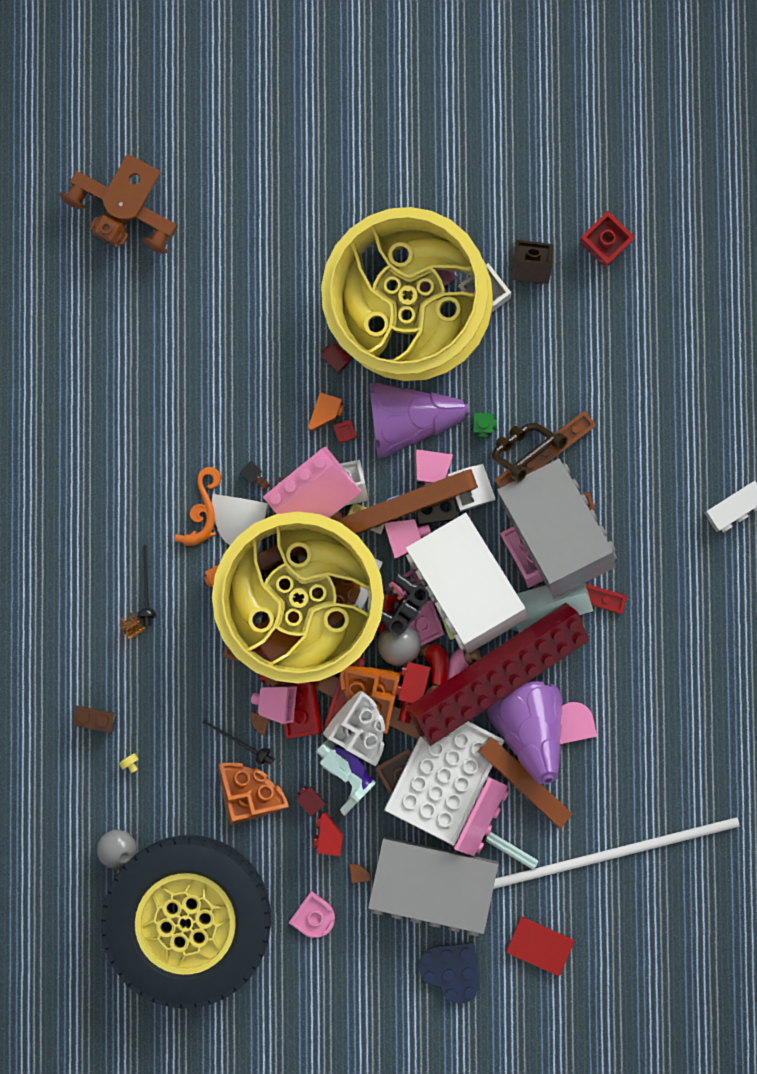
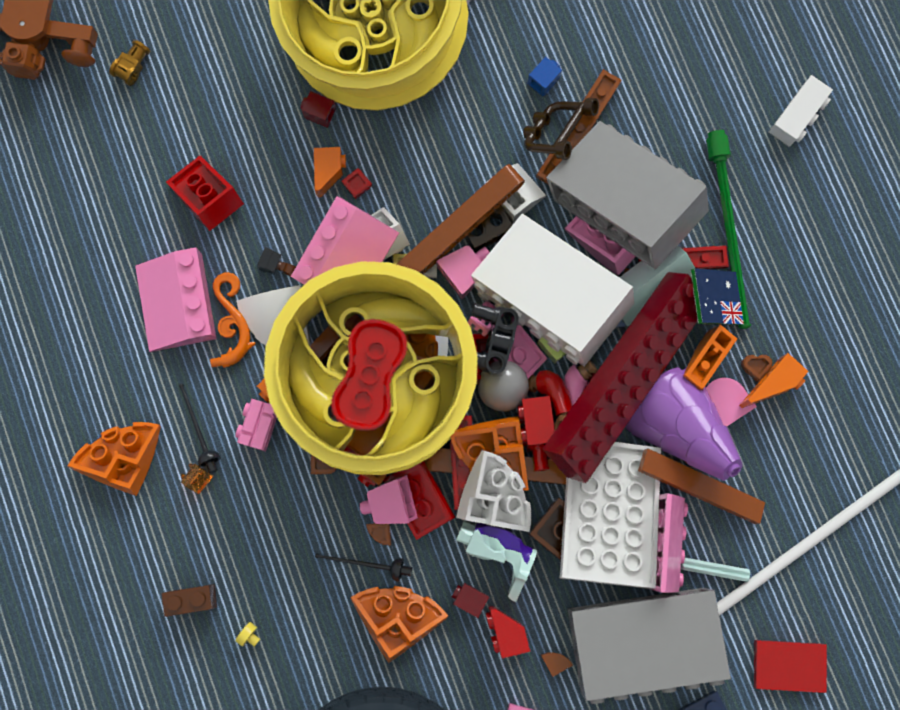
camera: 30 degrees left, 5 degrees down
medium lavender cone [369,382,469,458] -> none
bright pink torso [416,450,453,486] -> none
green brick [473,413,497,438] -> none
none -> orange brick [68,422,161,496]
none -> pearl gold connector [109,40,151,86]
none -> bright pink slope [135,247,217,352]
none -> red slope [166,156,244,231]
none -> bright pink brick [235,399,277,452]
none -> red plate [331,319,407,430]
none -> blue brick [527,57,562,97]
none -> orange slope [683,324,737,390]
none -> flag [691,130,751,329]
none -> orange slope [739,353,809,408]
none -> dark orange tile [741,355,772,382]

